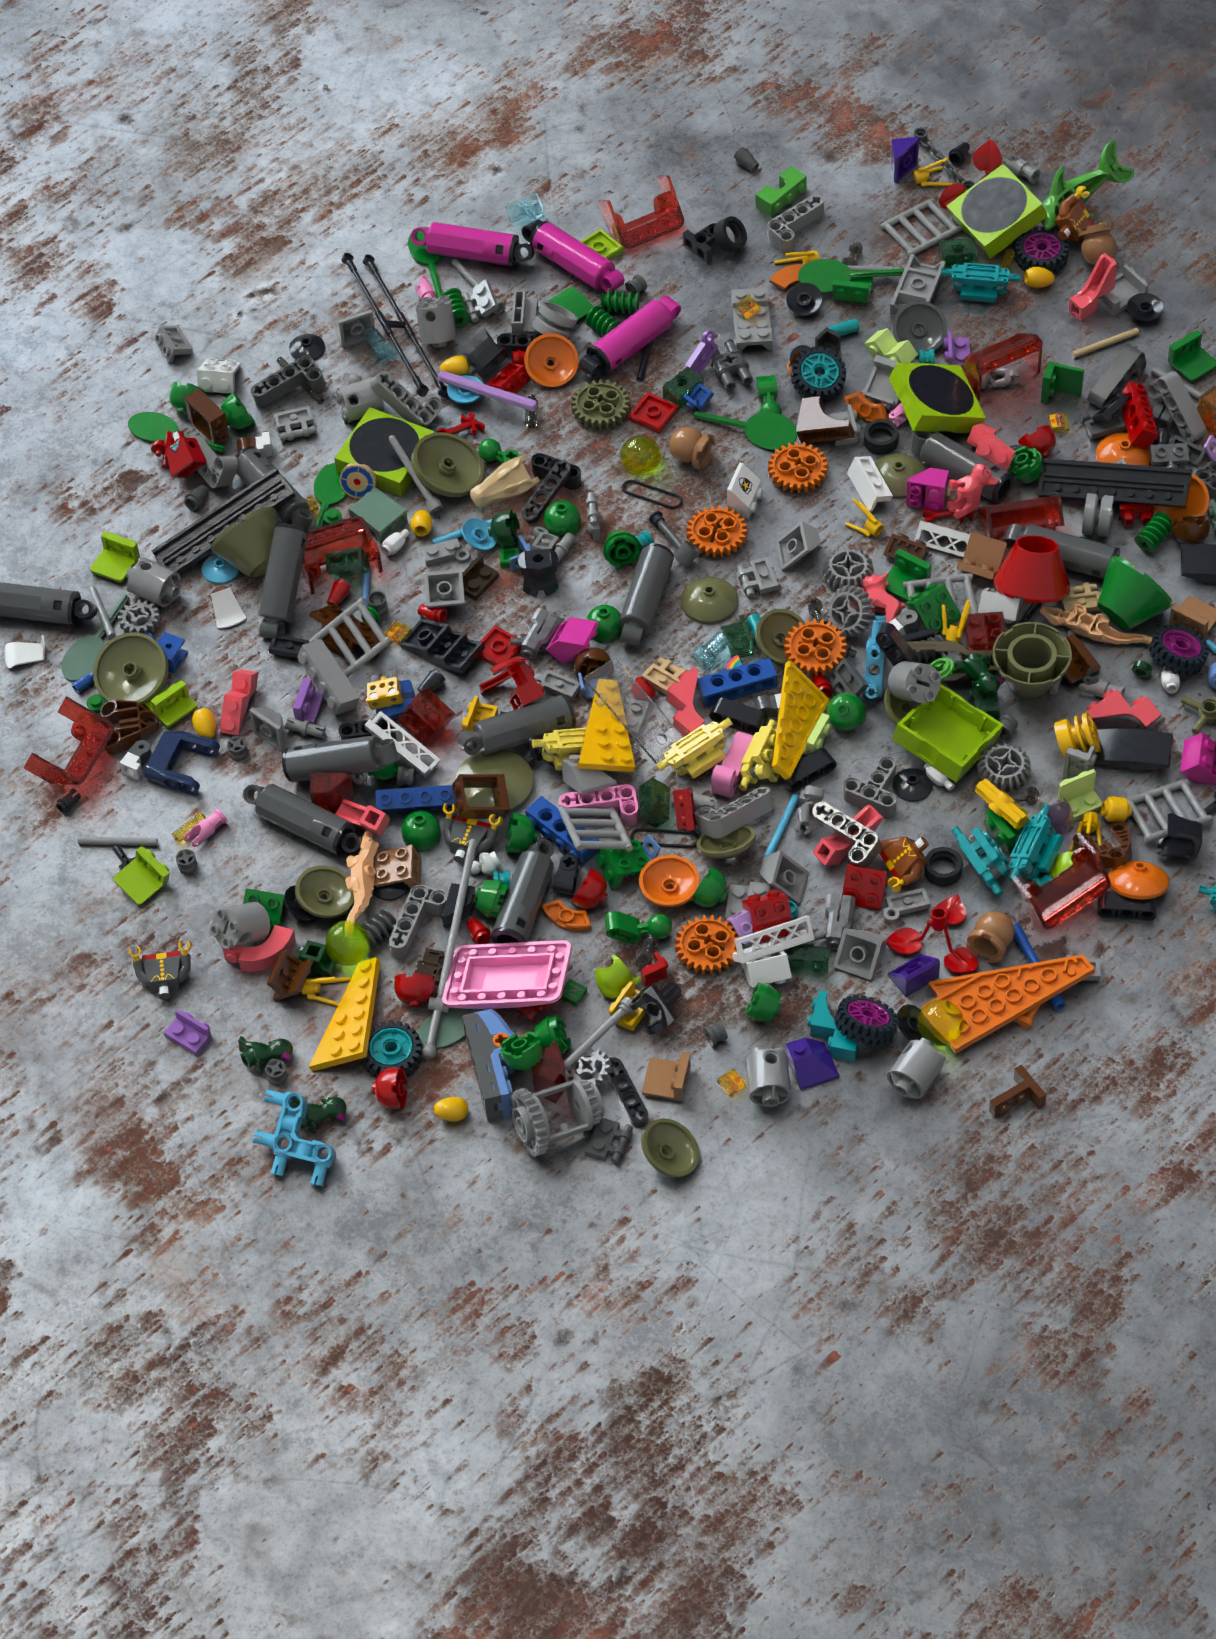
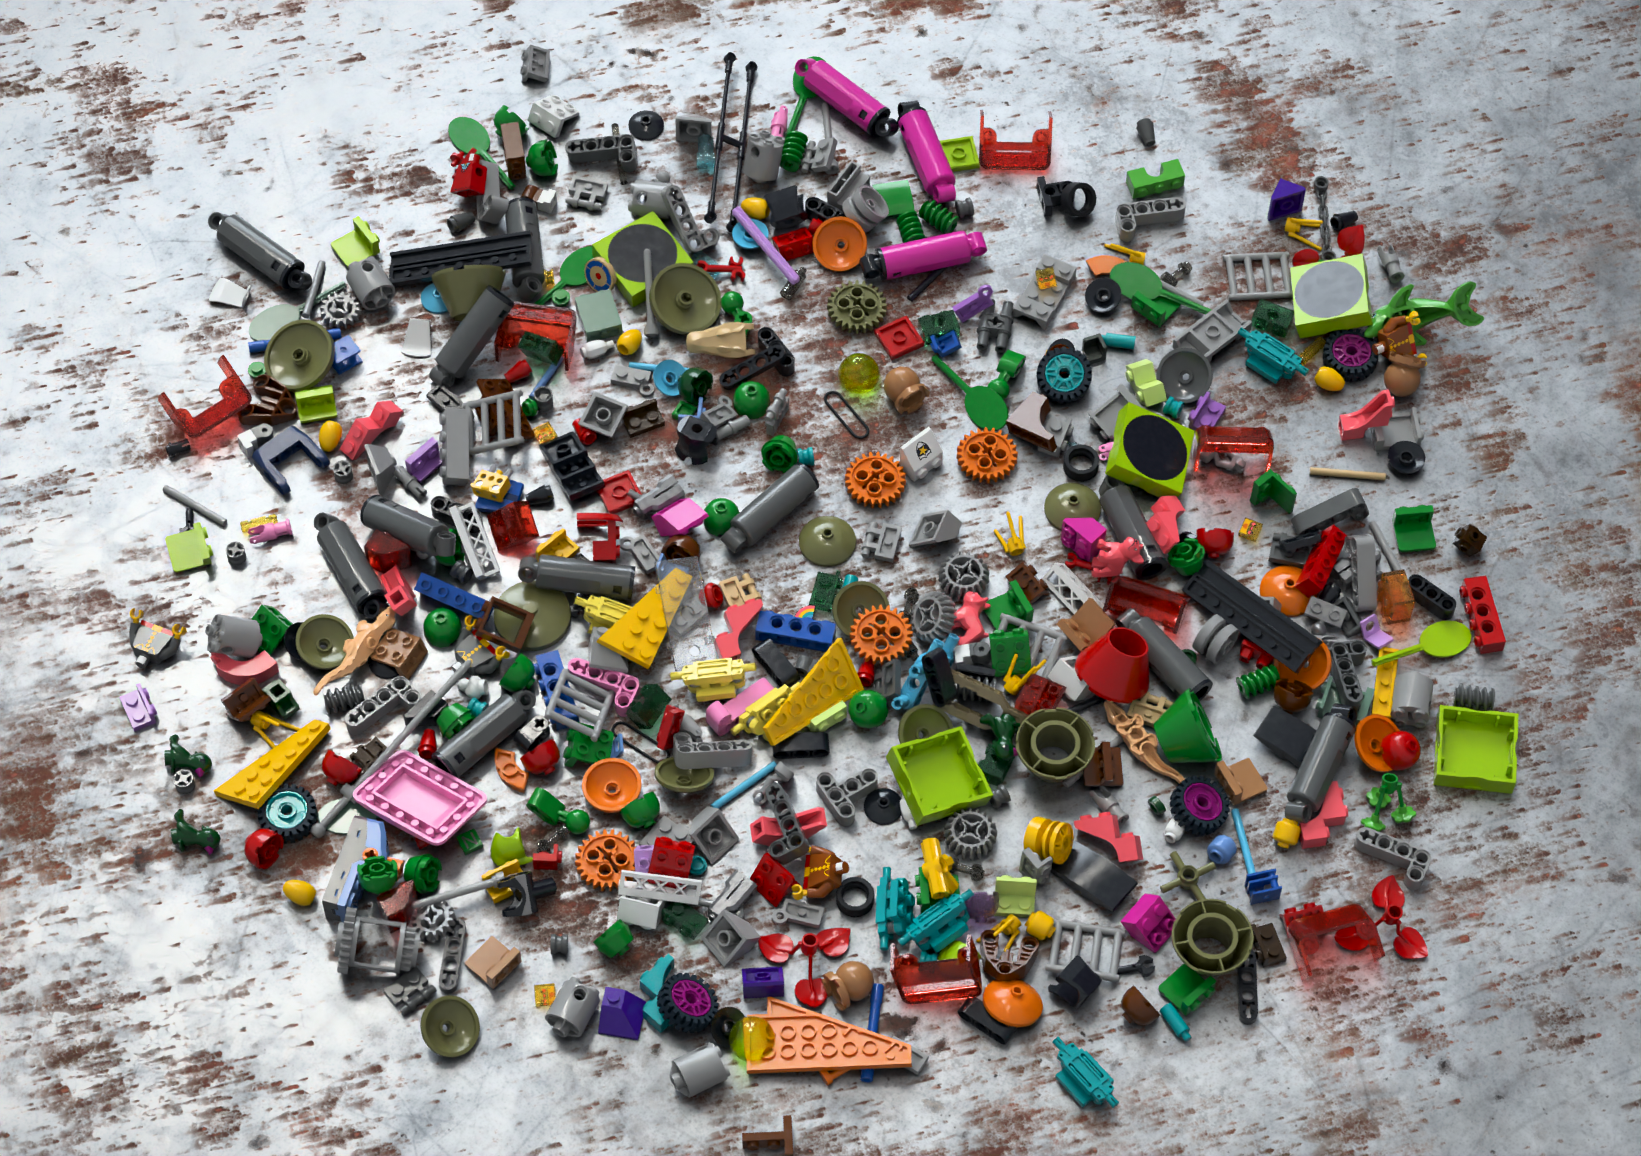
camera: 25 degrees right, 5 degrees up
medium azure pin [253,1089,336,1187] -> none
clear neon green piece [325,921,370,966] -> none
clear light blue bracket [505,192,544,223] -> none
dark grey piece [649,511,700,567] -> none
clear light blue piece [691,631,731,670] -> none
orange tile [844,391,889,422] -> none
white panel [847,456,893,512] -> none
light grey cylinder [888,661,941,703] -> none
bright green gear [929,657,955,681] -> none

